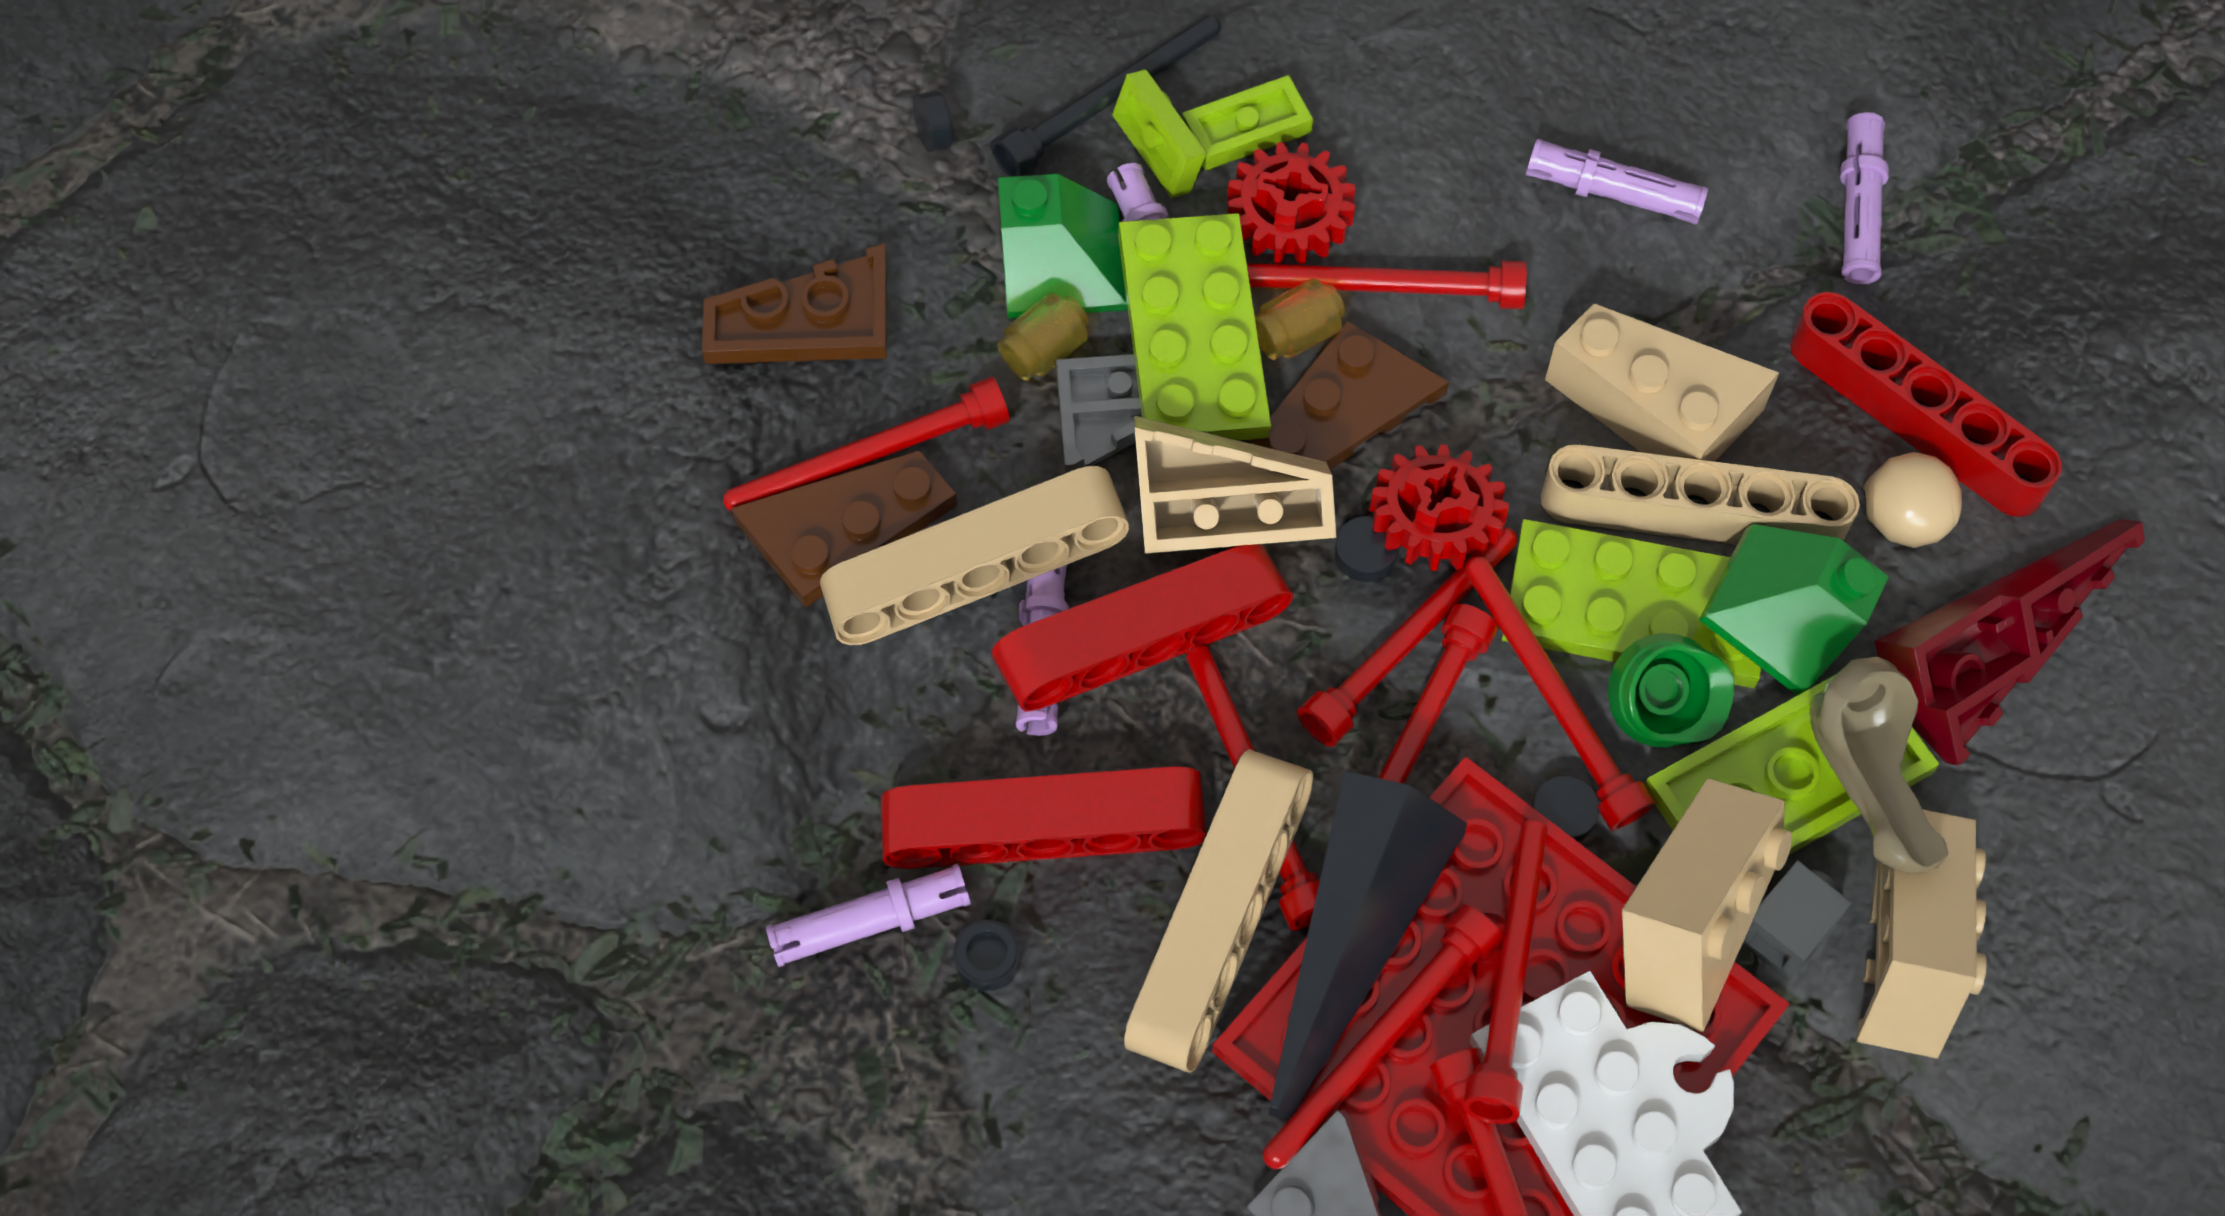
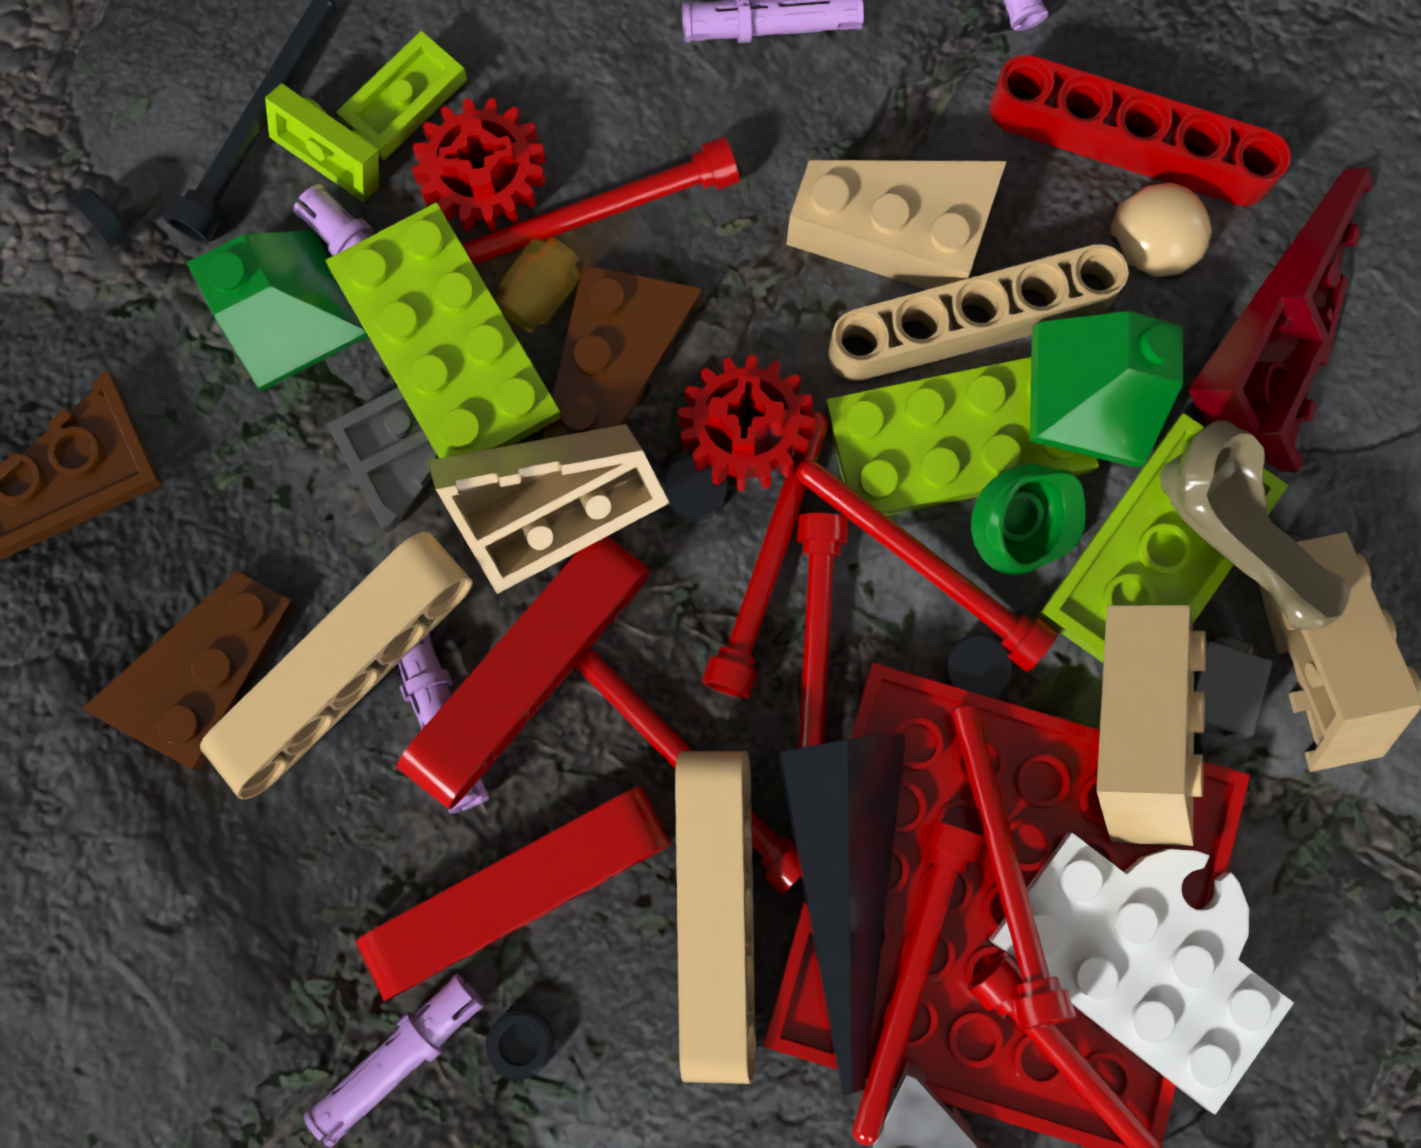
camera: 25 degrees left, 15 degrees up
red piece [723,376,1010,512] -> none
clear yellow brick [997,293,1089,381] -> none

